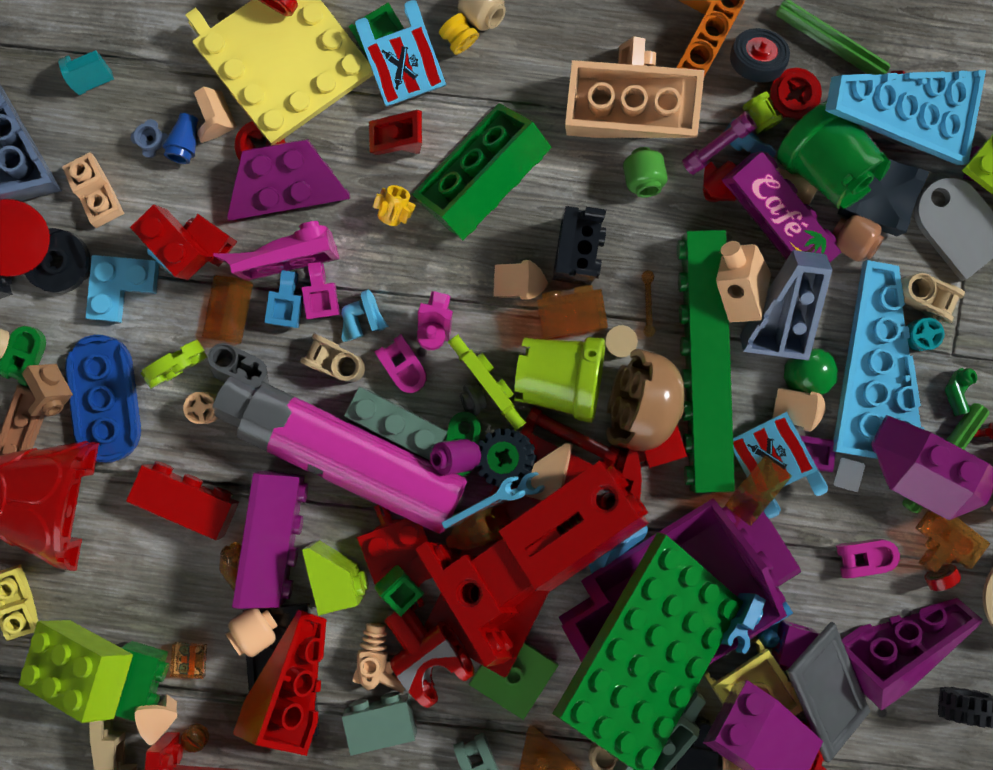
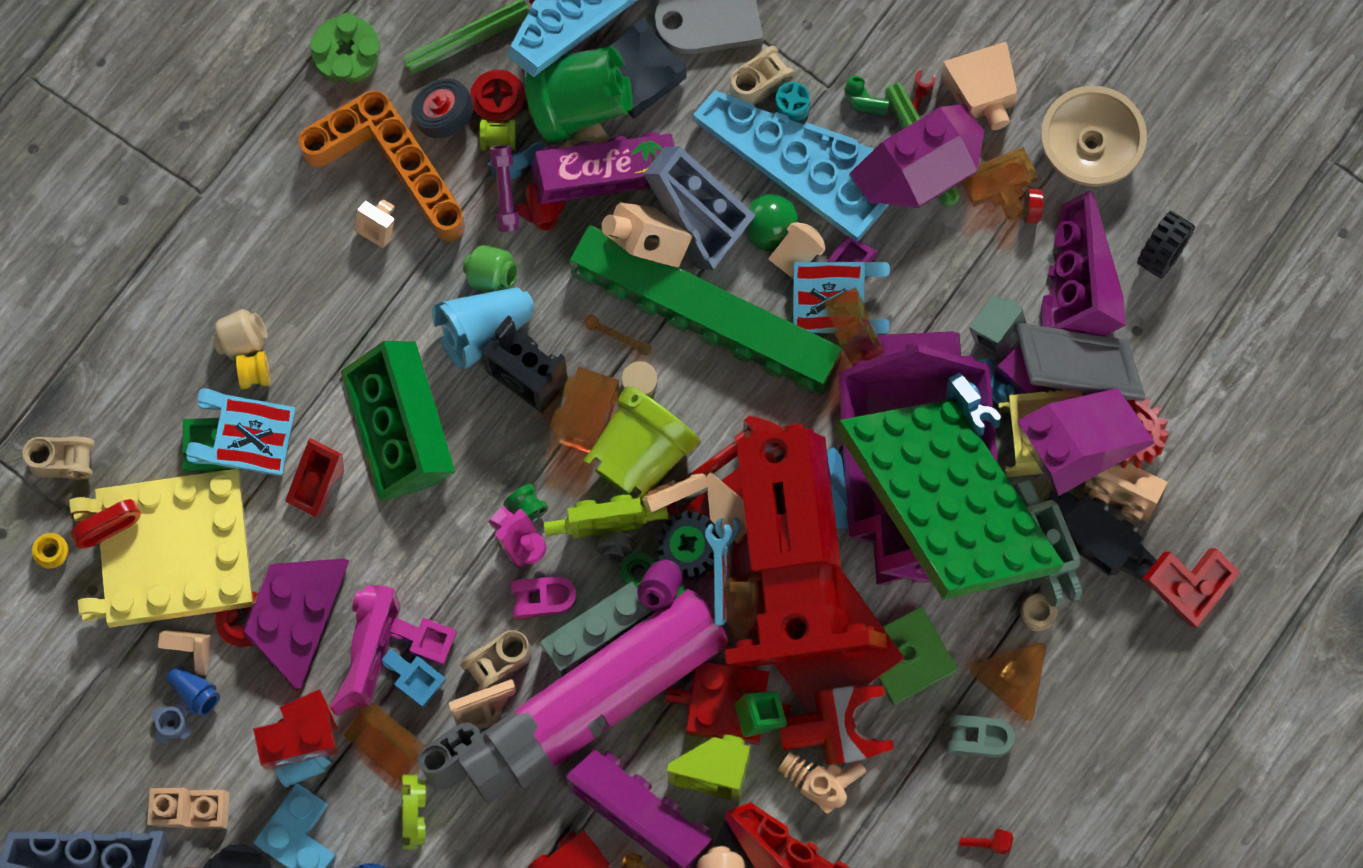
camera: 60 degrees left, 15 degrees down
teal tile [58,50,114,95] -> none
light nougat wheel [183,392,218,424] -> none
medium azure piece [341,289,389,342] -> none
sand green brick [342,692,417,756] -> none
yellow gear [372,185,415,226] -> none
light nougat tile [493,260,548,300] -> none
light nougat slope [565,60,705,138] -> none
medium nougat cylinder [606,349,685,451] -> none
red brick [637,425,687,468] -> none
nougat head [832,215,884,262] -> none
white sticker [834,458,865,492] -> none
dark pink plate [836,539,900,579] -> none
none -> medium azure cone [432,287,535,369]
none -> light nougat tile [448,679,517,730]
none -> green wheel [503,484,549,524]
none -> light nougat tile [642,474,709,512]
none -> sand green brick [969,294,1027,359]

